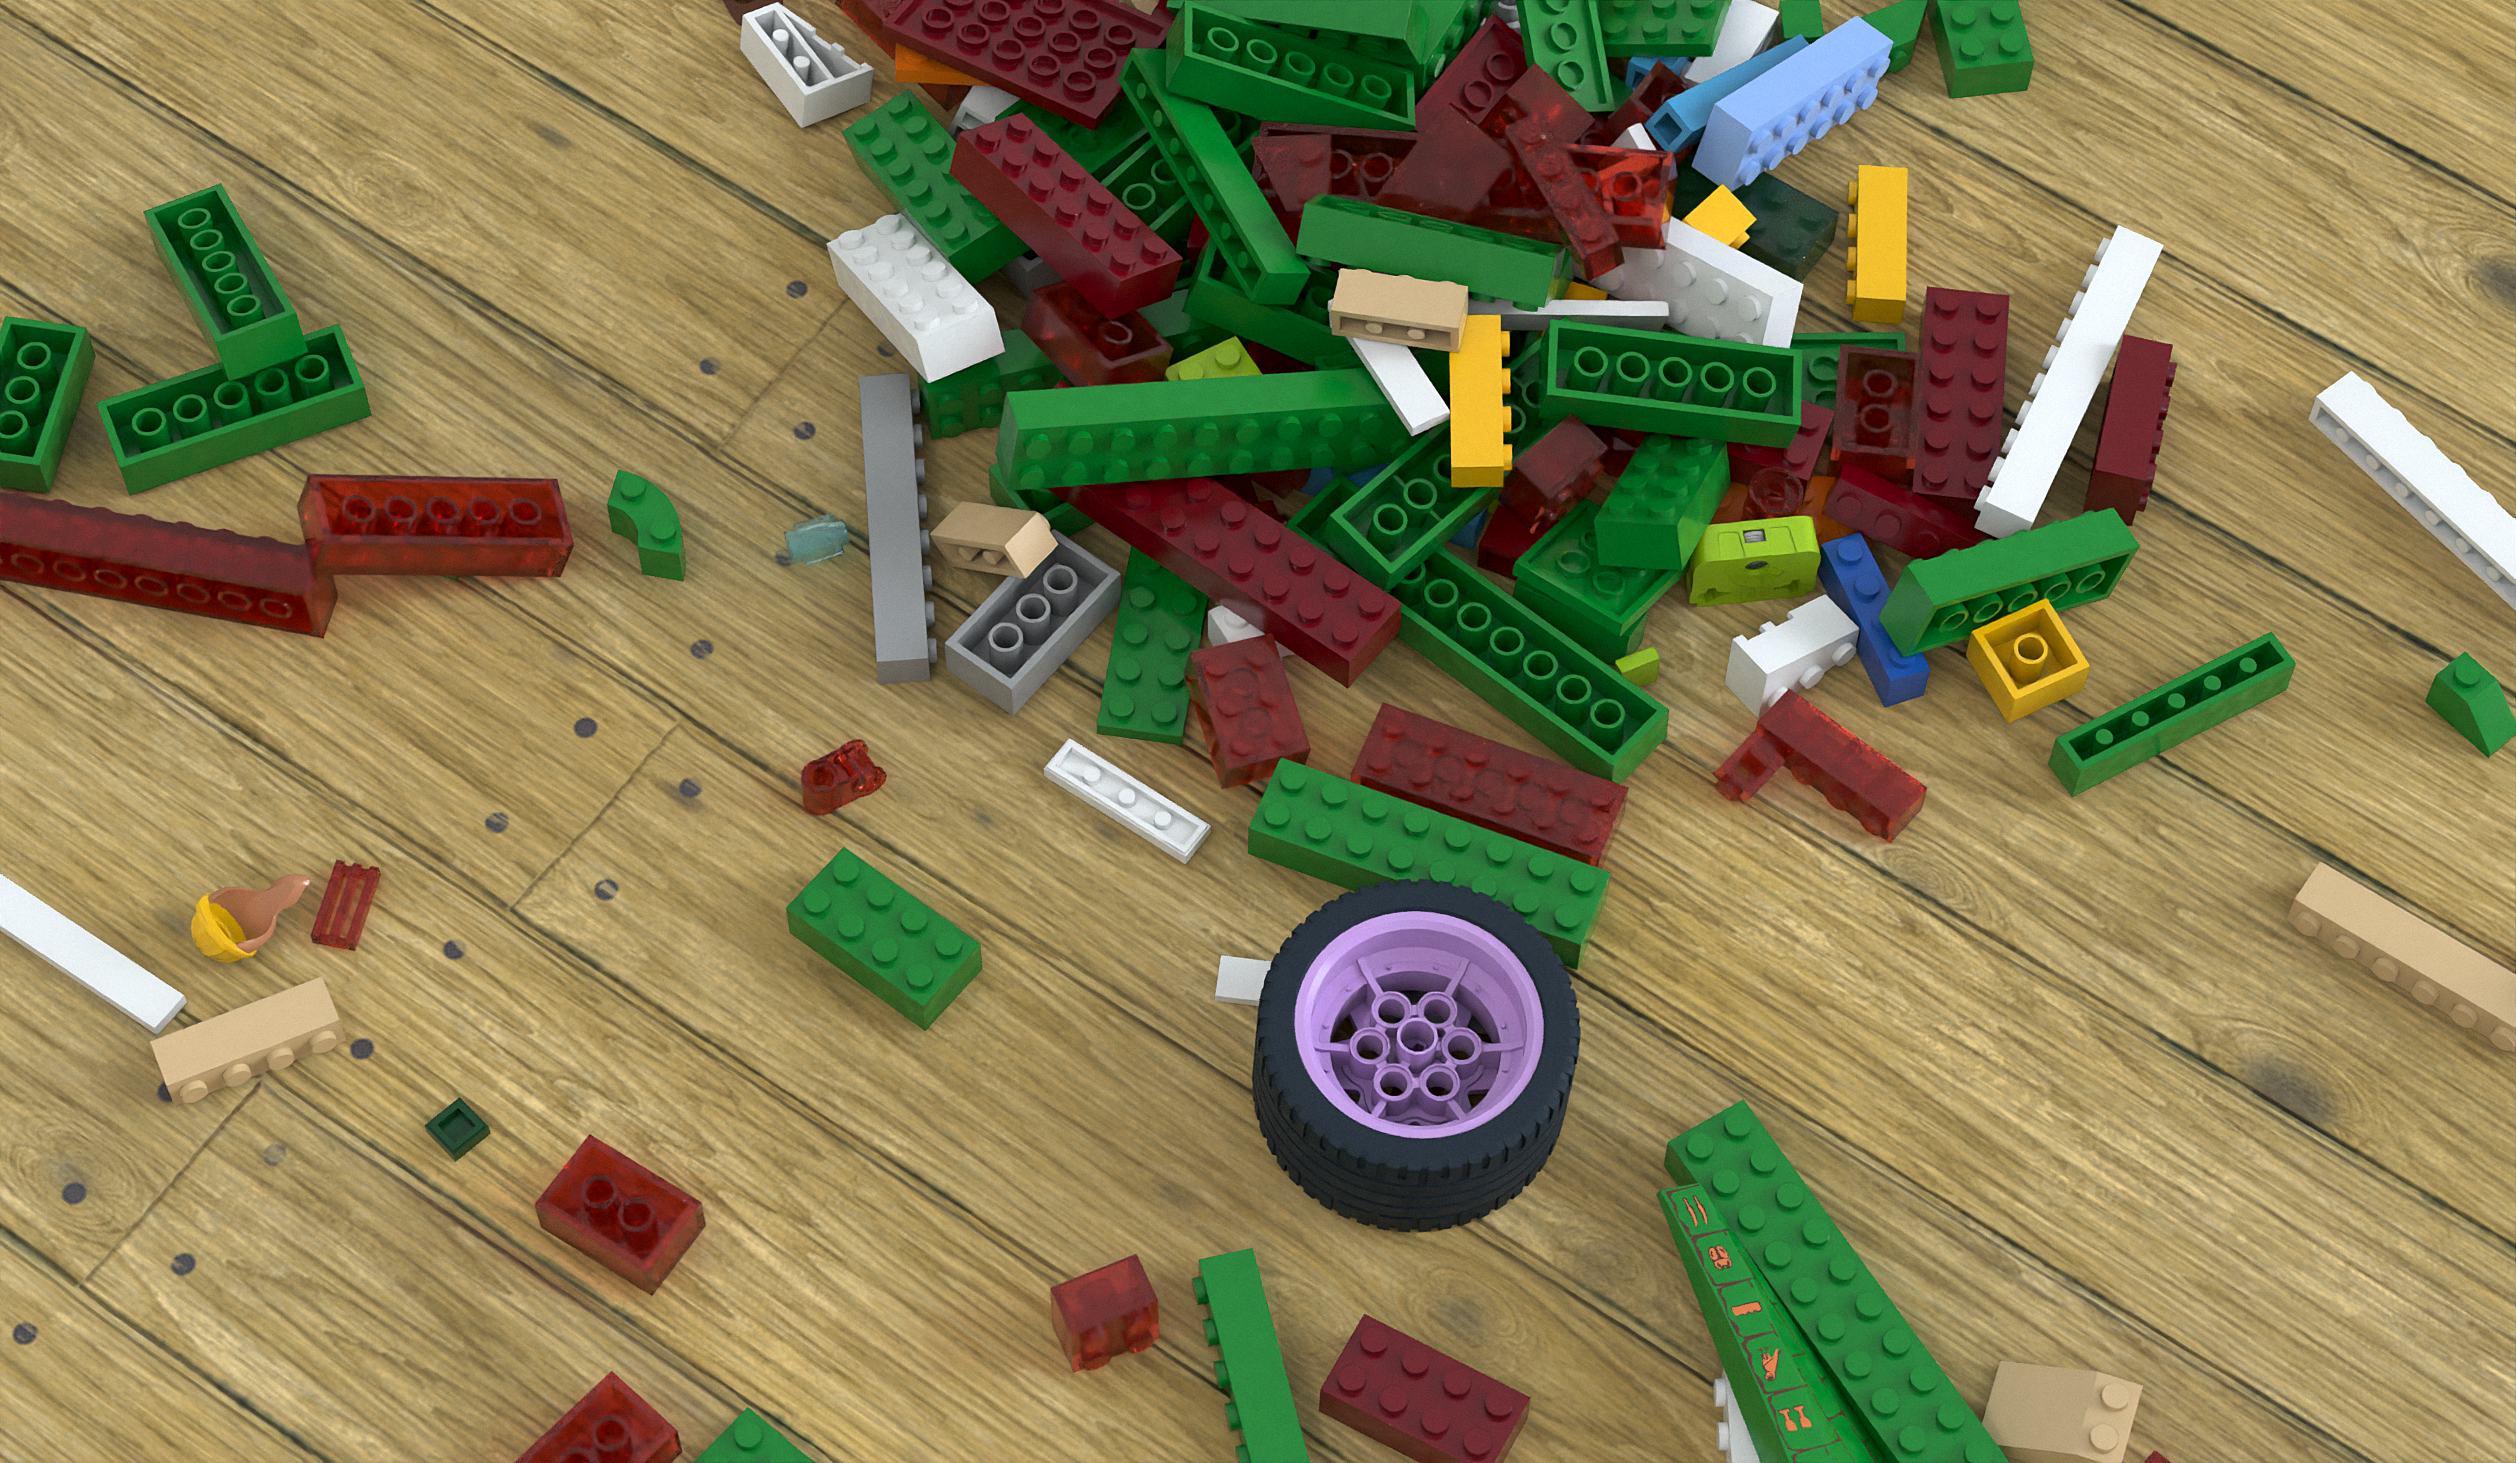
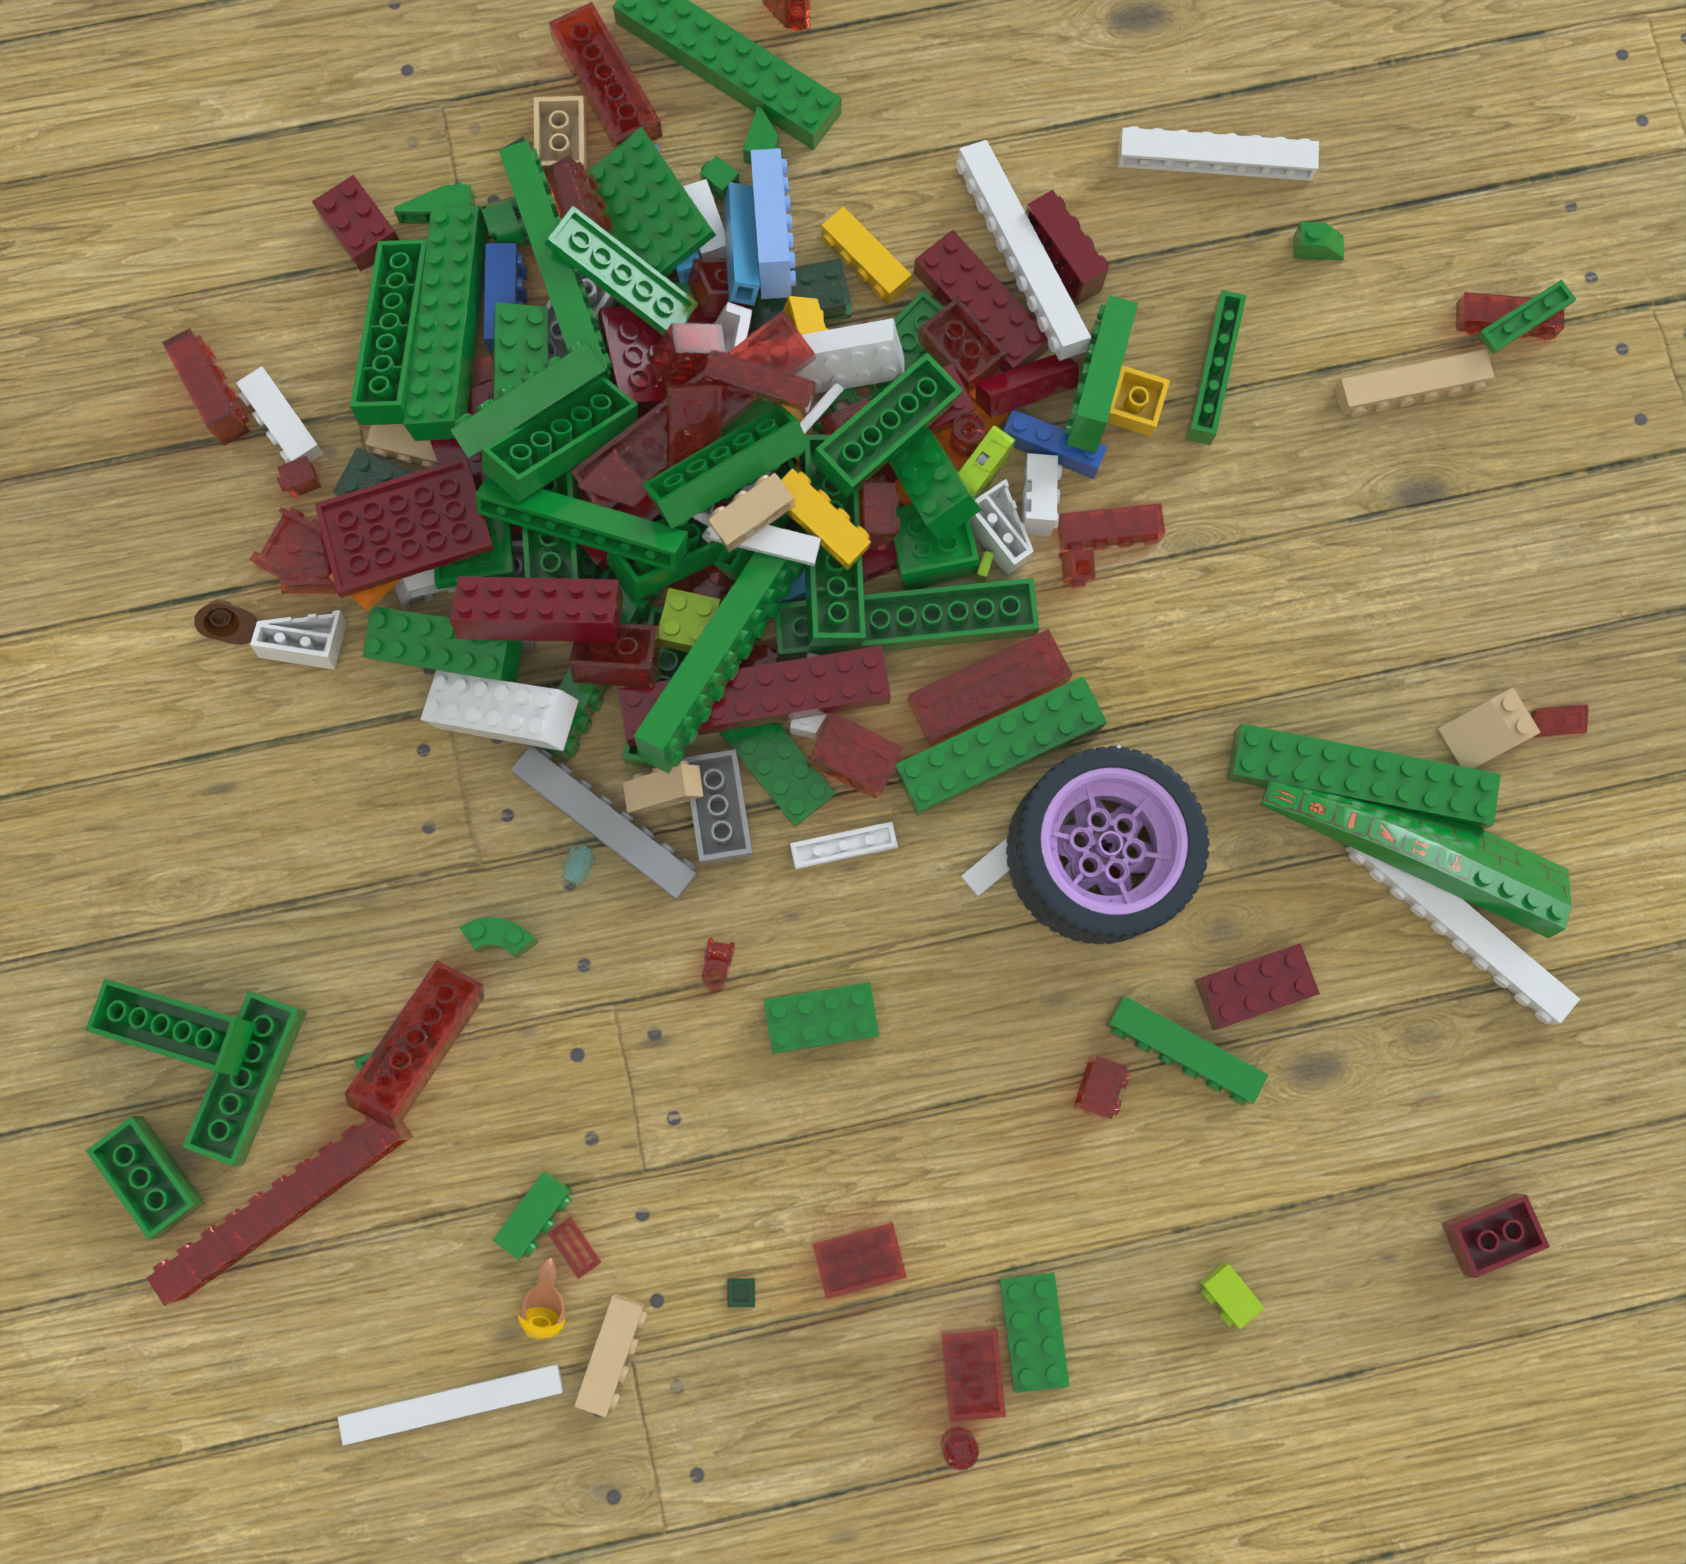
camera: 50 degrees left, 20 degrees up
none -> green brick [493,1171,573,1260]
none -> white wedge [969,479,1034,576]

